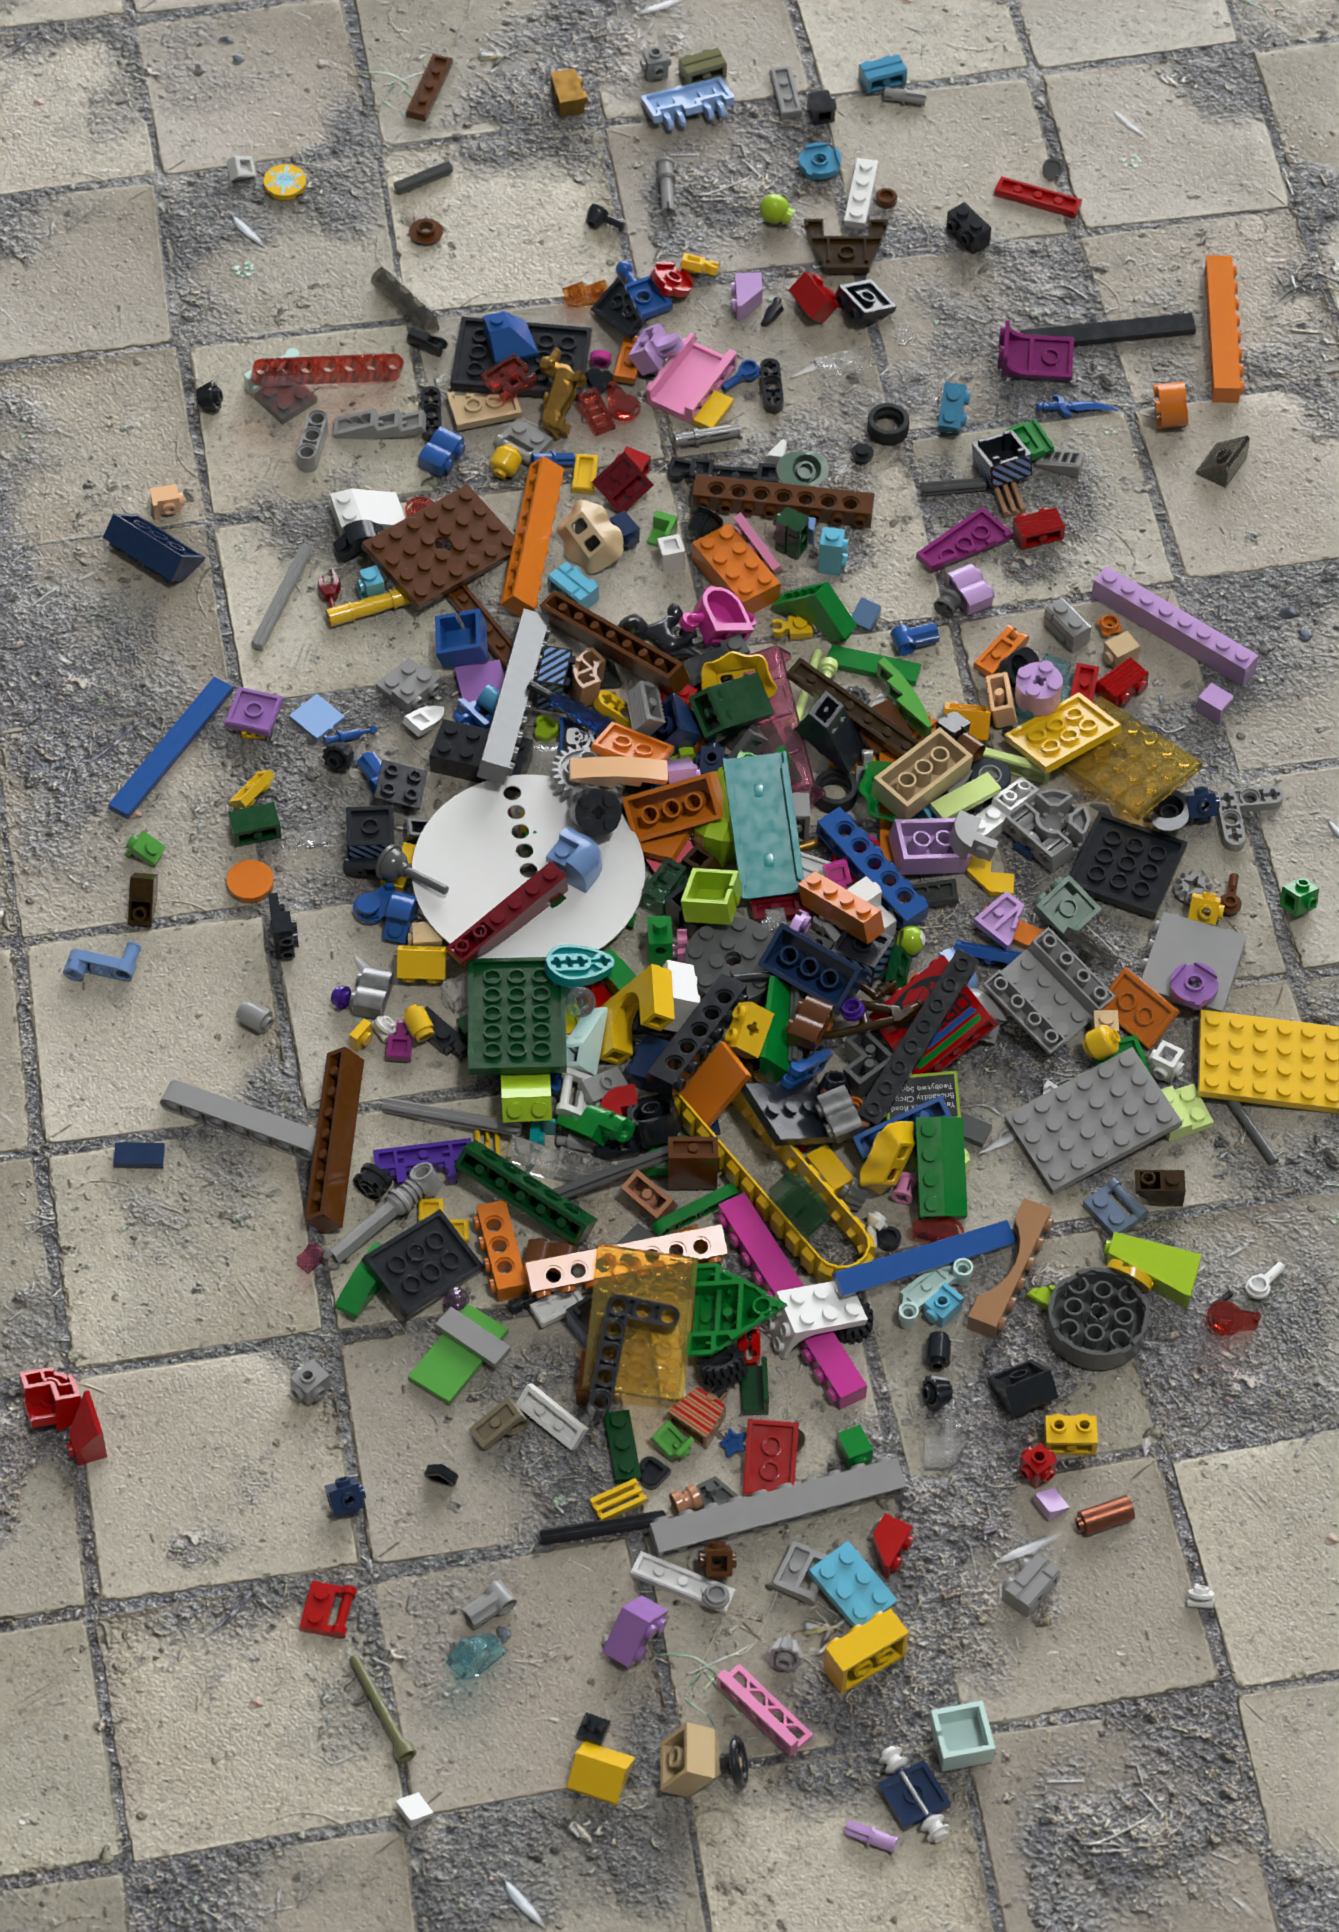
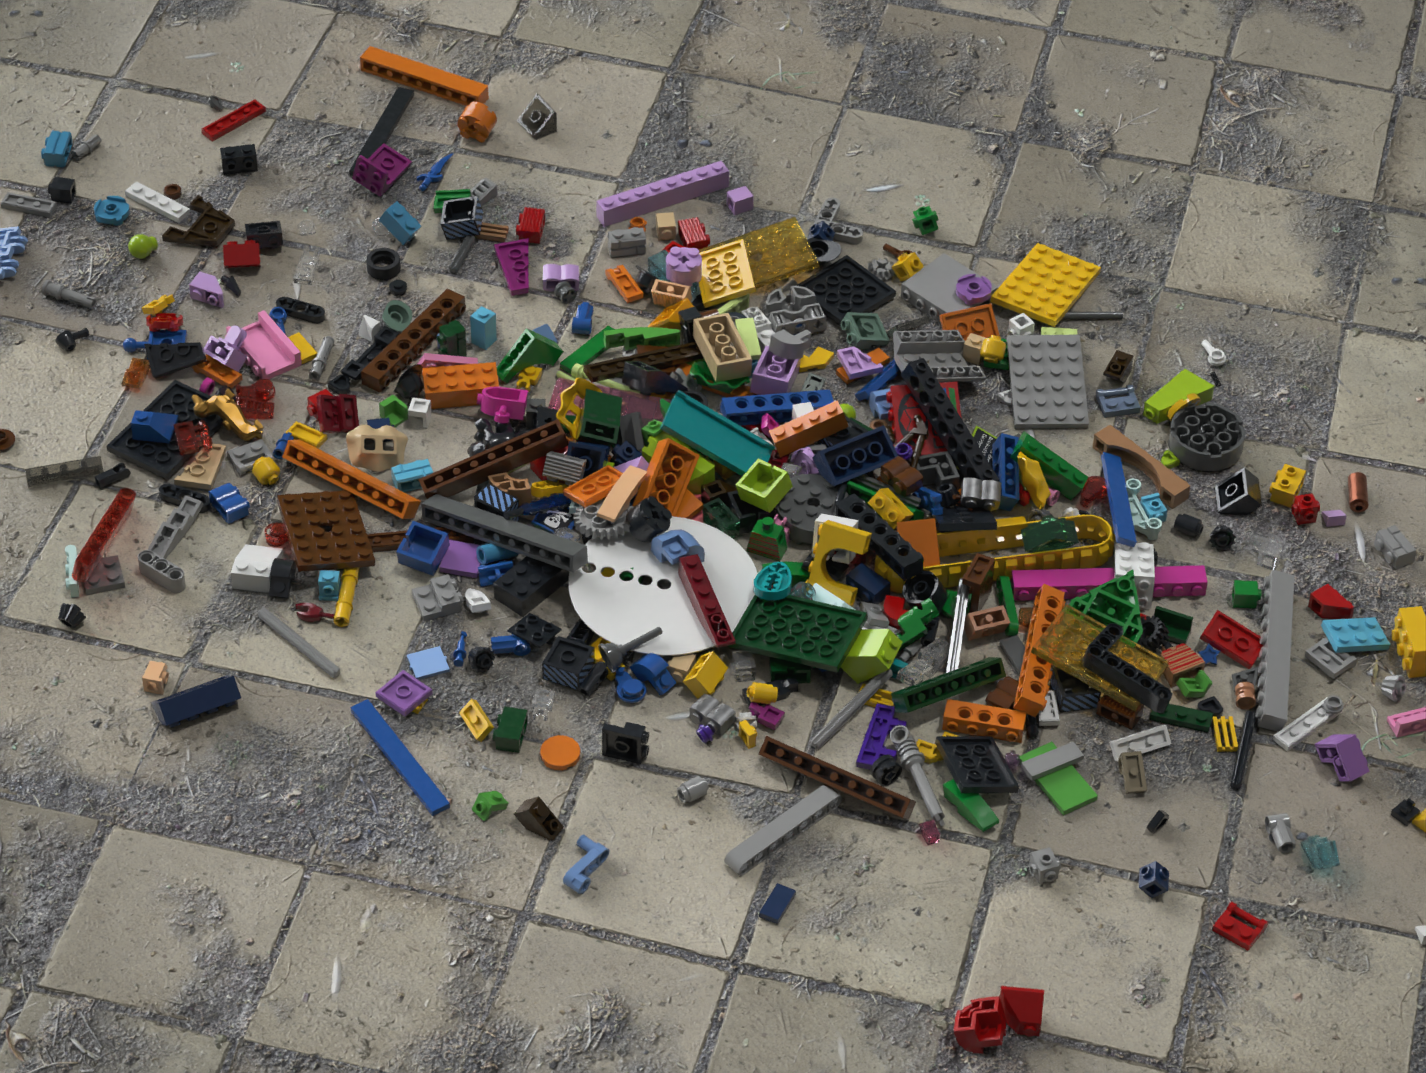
camera: 65 degrees left, 10 degrees down
olive piece [350,1654,417,1763] -> none
reddish brown brick [699,1541,737,1580] -> none
clear red piece [1206,1301,1261,1336] -> none

